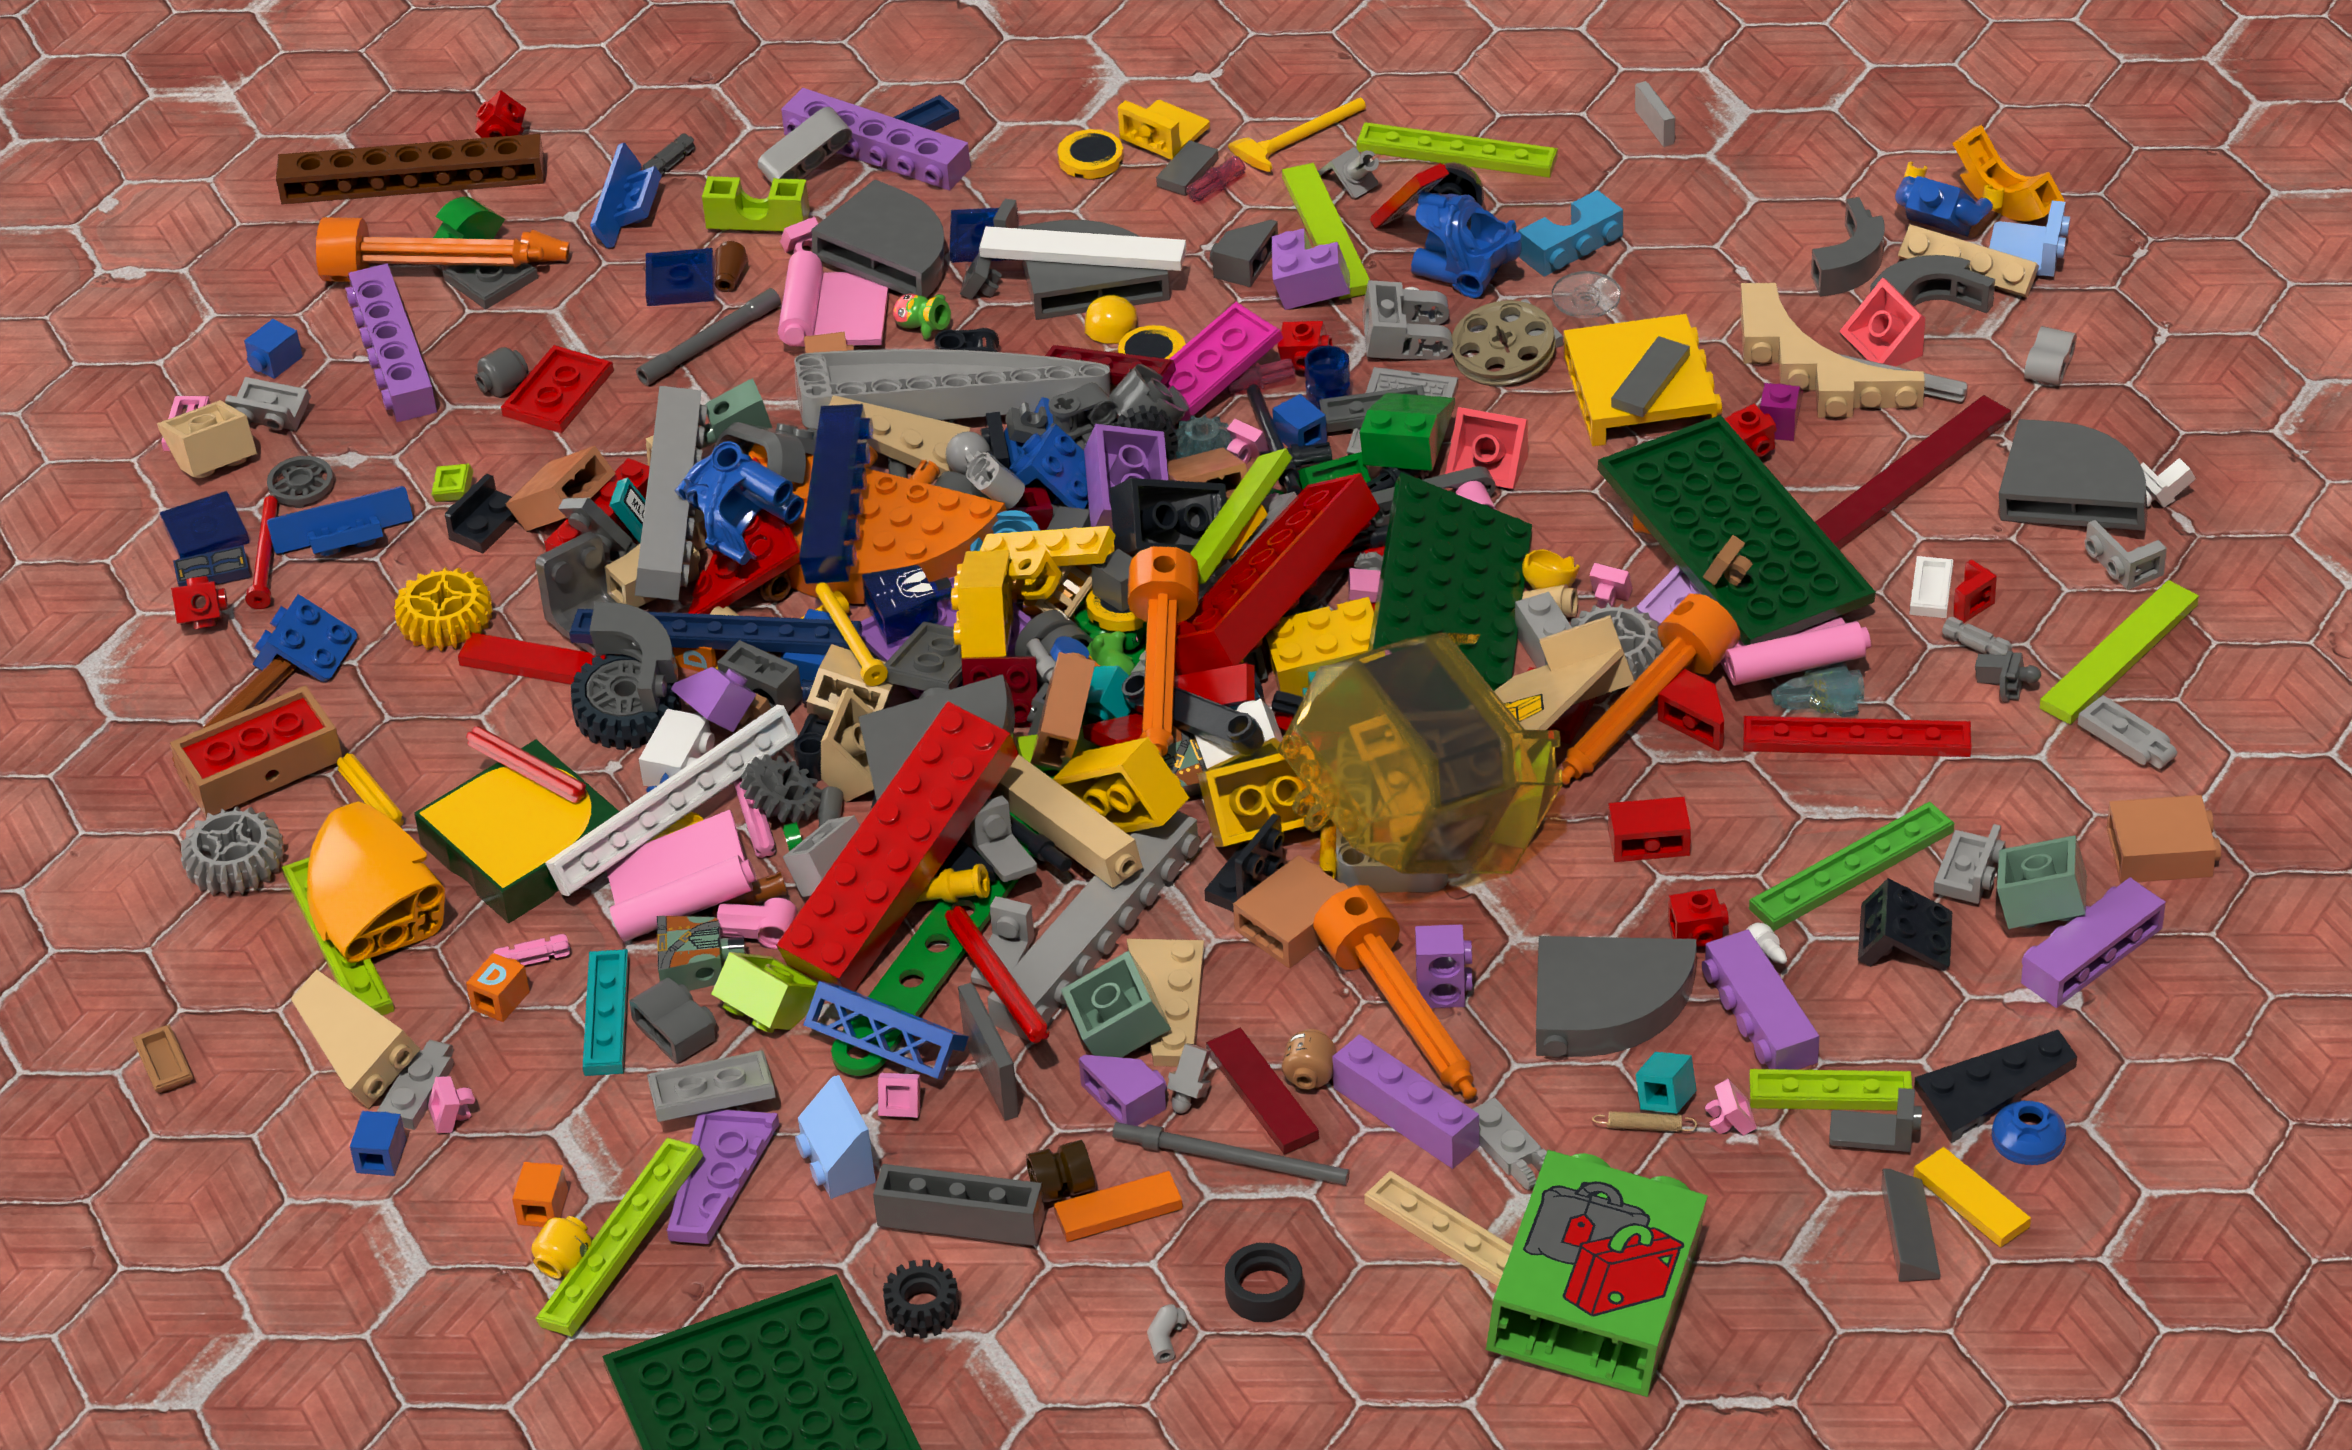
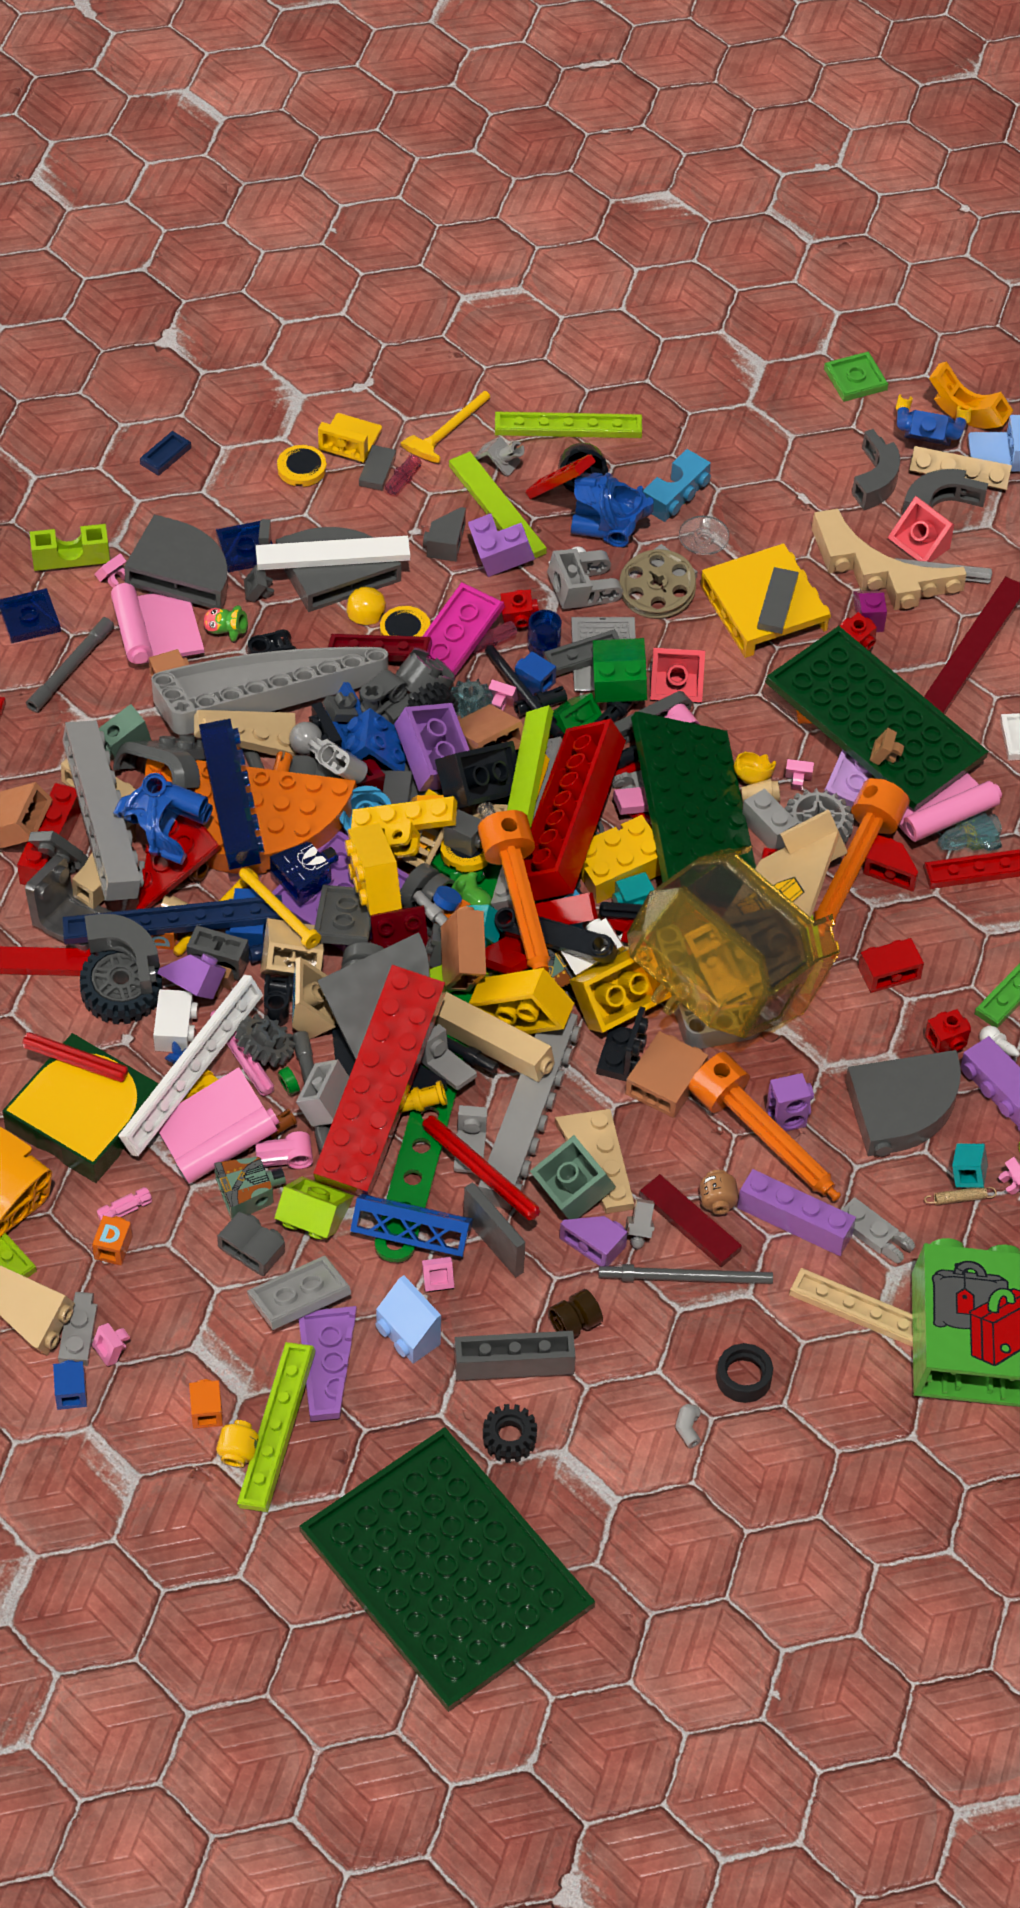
camera: 20 degrees left, 10 degrees up
teal tile [583,949,629,1076] -> none
teal tile [609,478,646,543] -> none
reddish brown cone [715,241,748,292] -> none
light grey beam [757,107,852,183] -> none
medium lavender brick [781,88,971,191] -> none
orange tile [1054,1171,1183,1242] -> none
yellow piece [1319,816,1336,879] -> none
light grey tile [1635,81,1675,147] -> none
none -> bright green tile [824,351,888,402]

